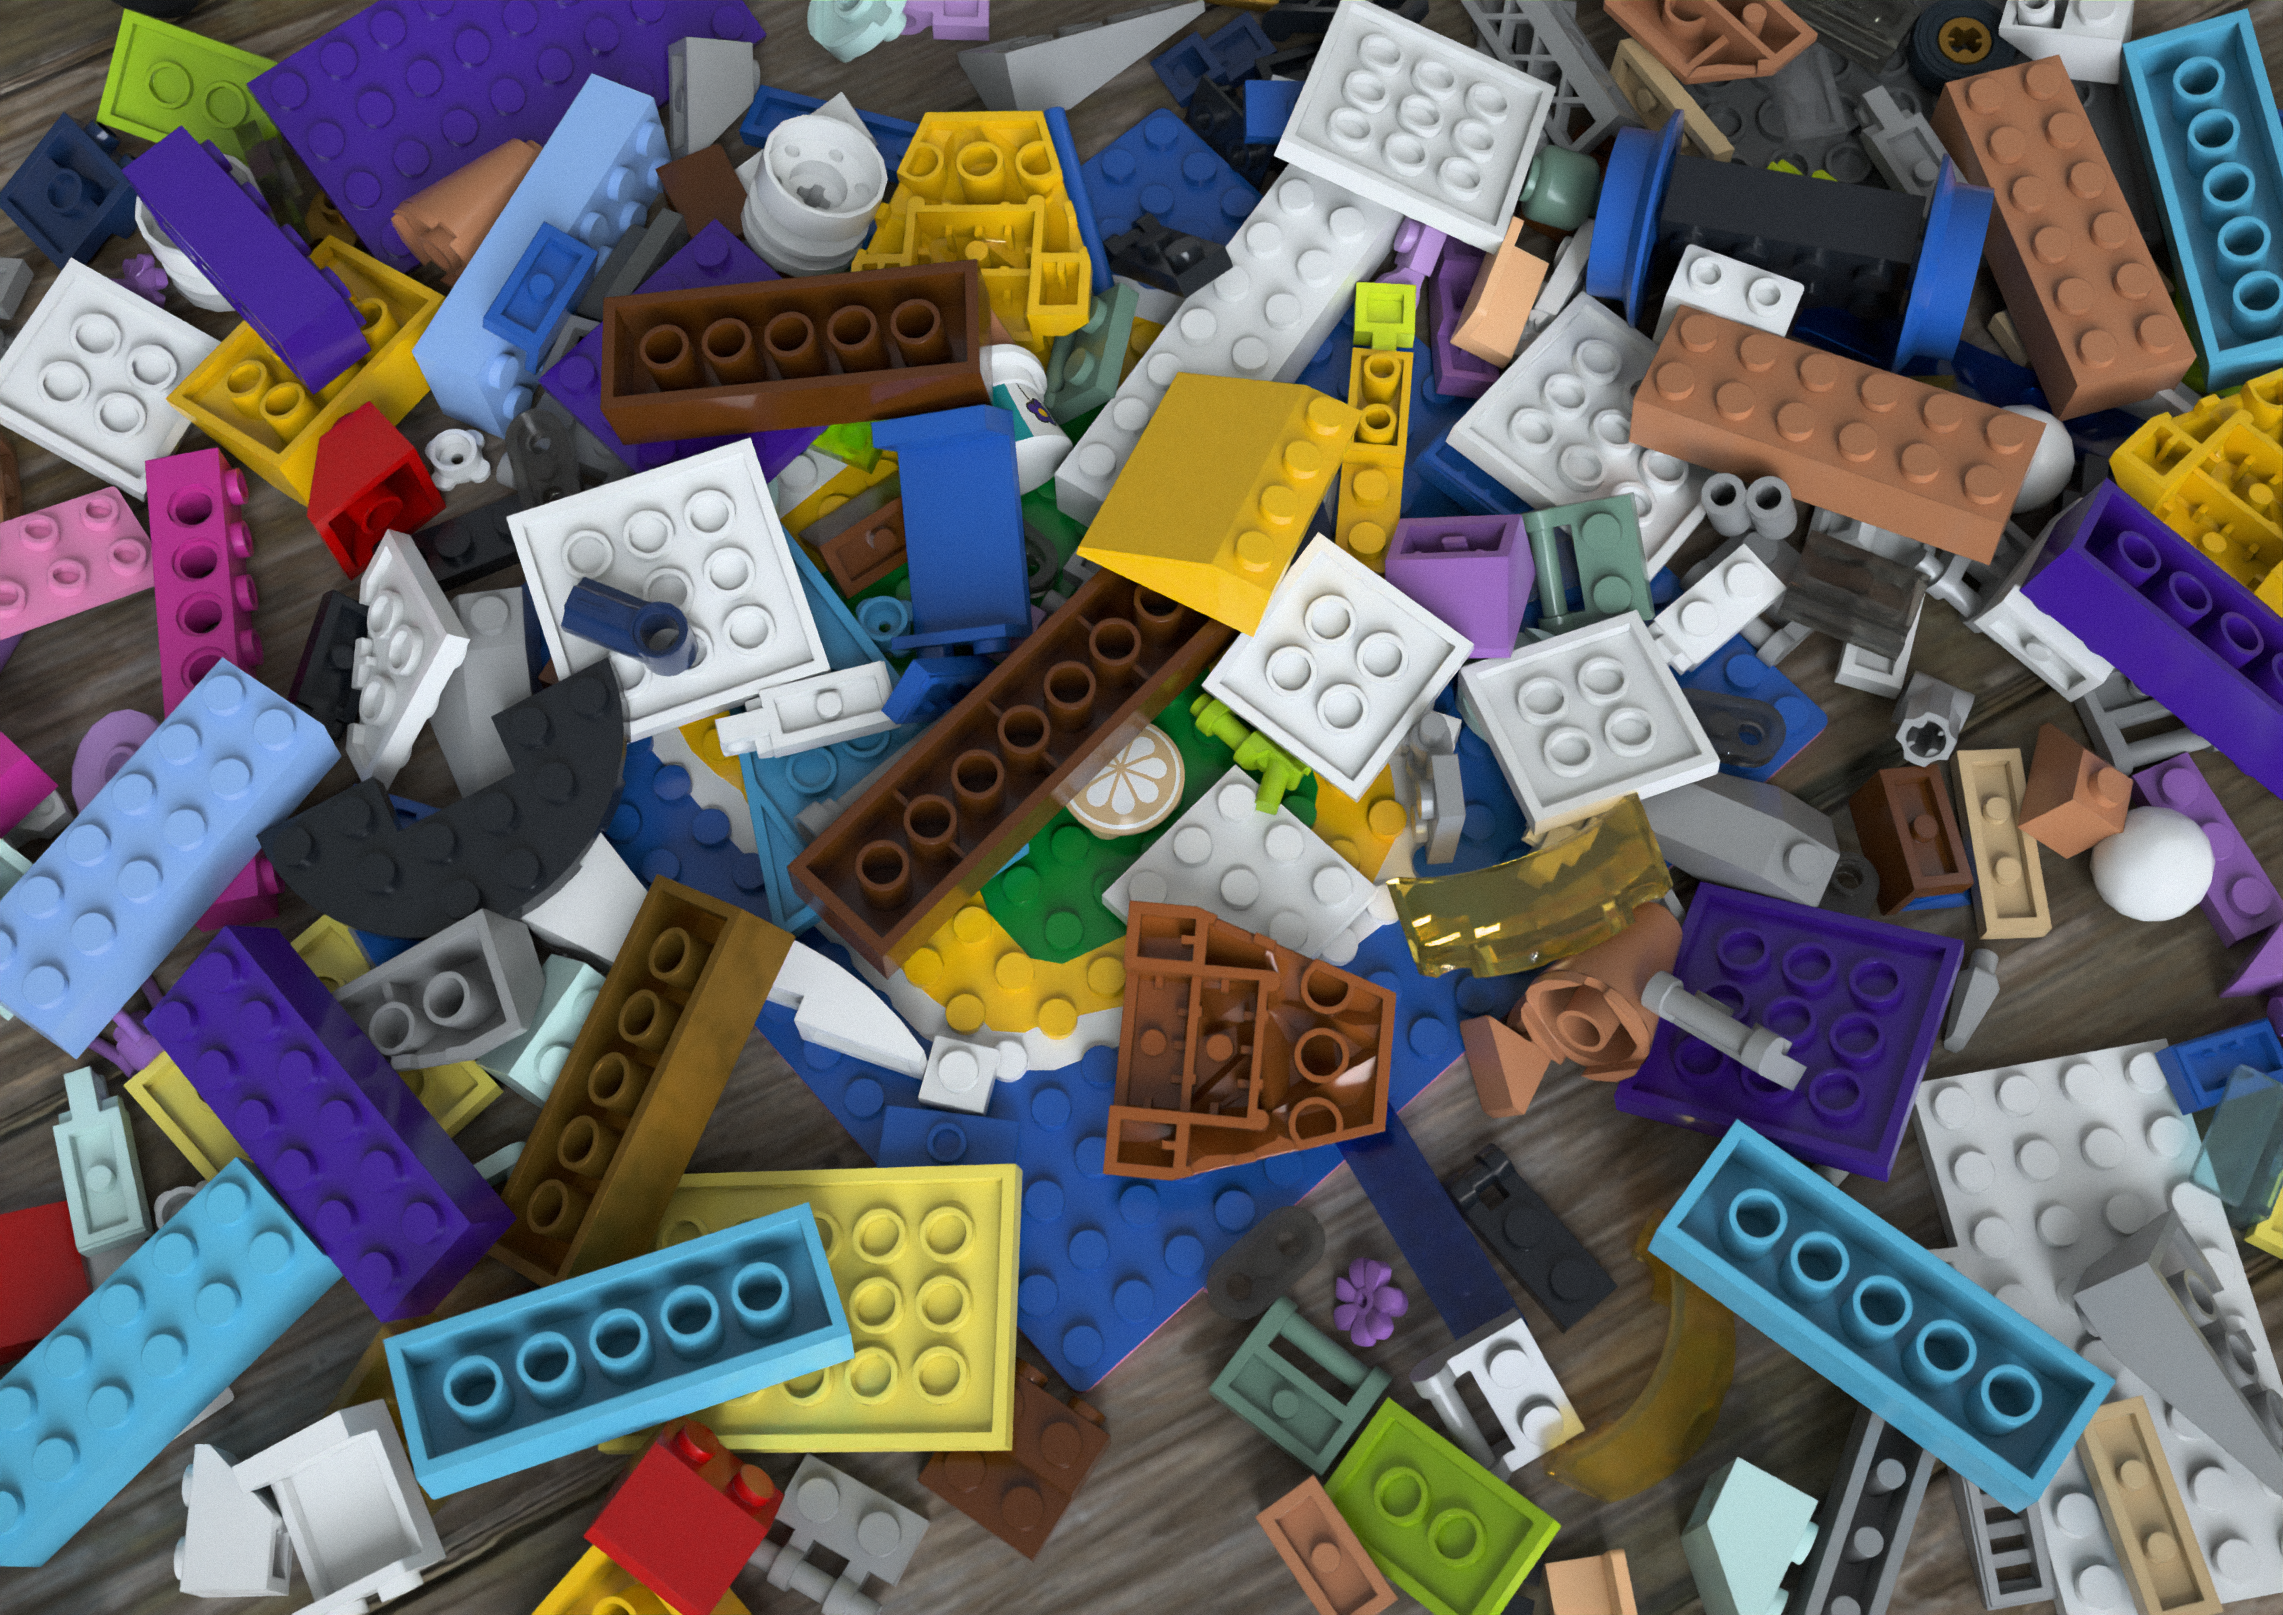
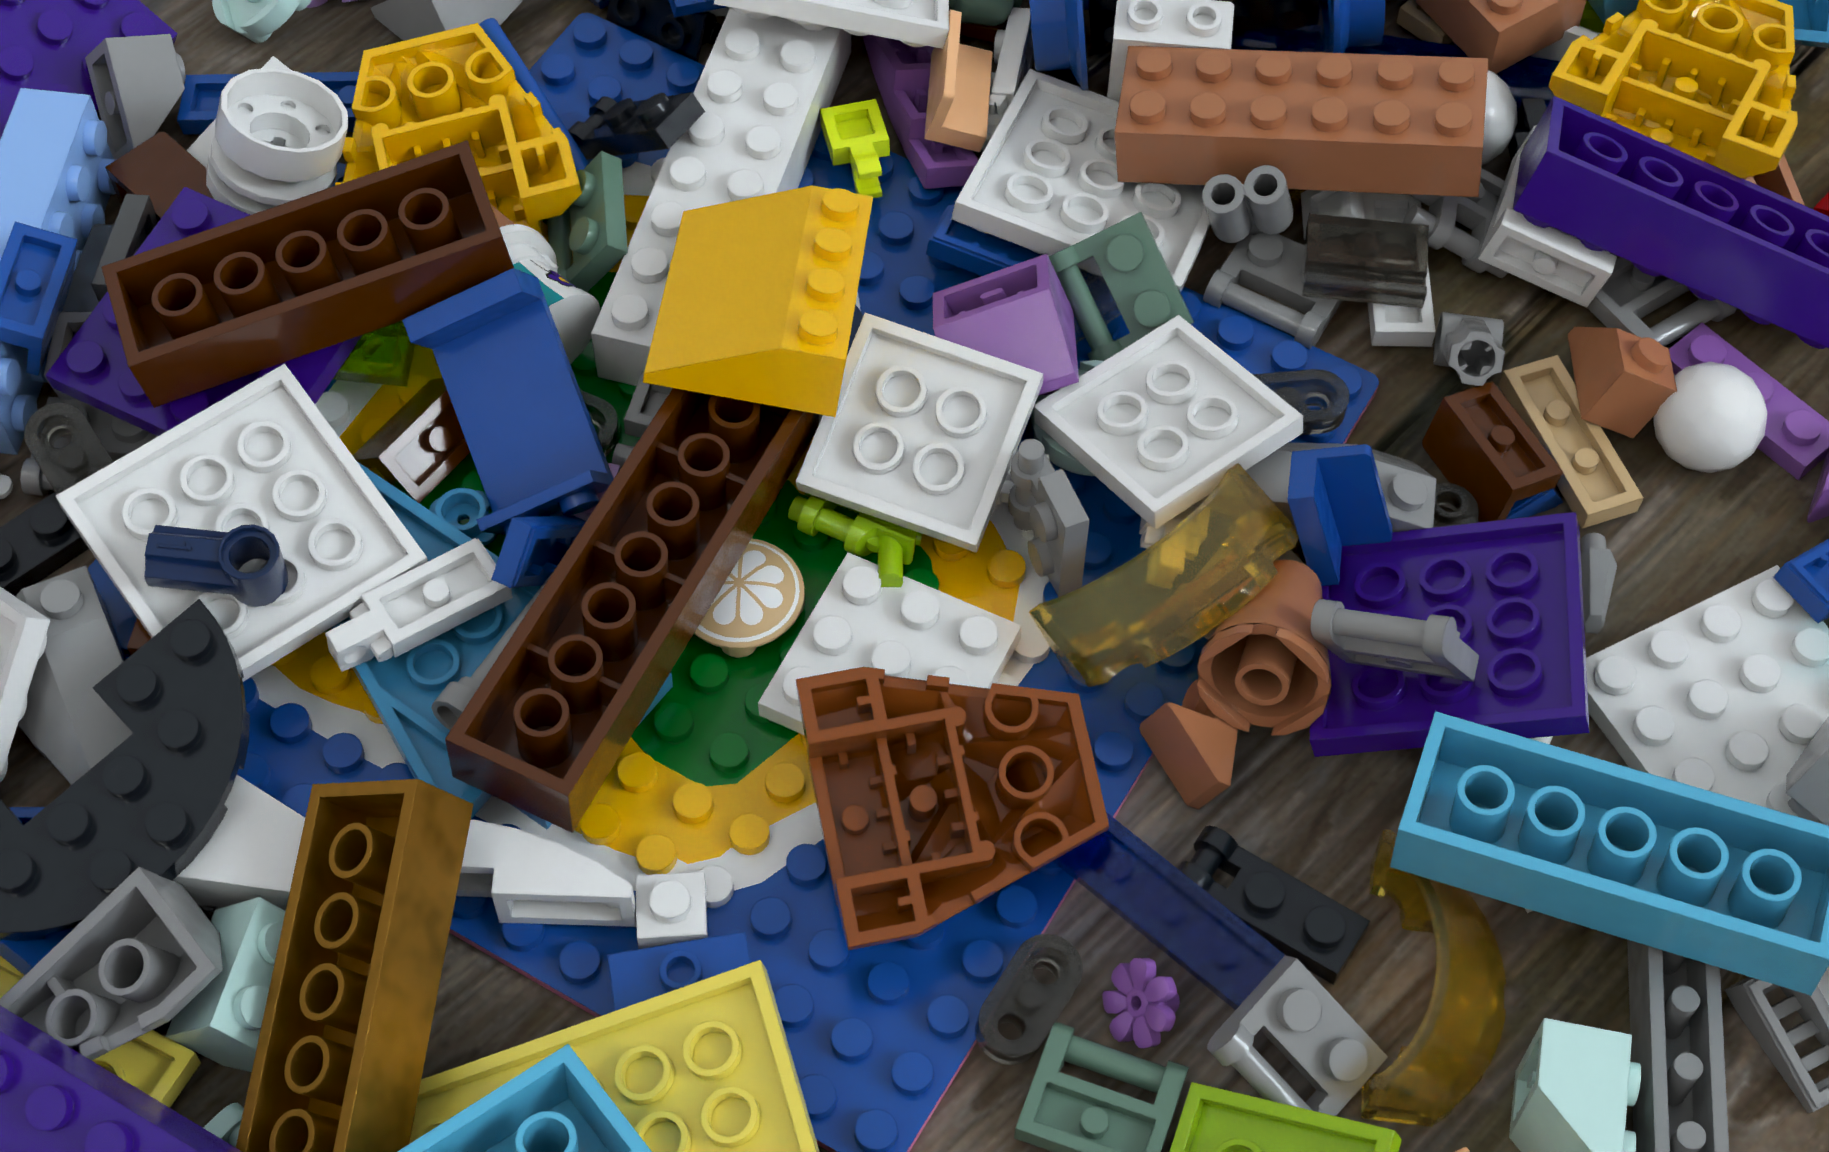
camera: 20 degrees left, 10 degrees down
yellow slope [1334,347,1413,580] -> none
lavender plate [1374,217,1447,310] -> none
white hinge [1647,543,1787,676] -> none
none -> blue panel [1287,444,1393,586]

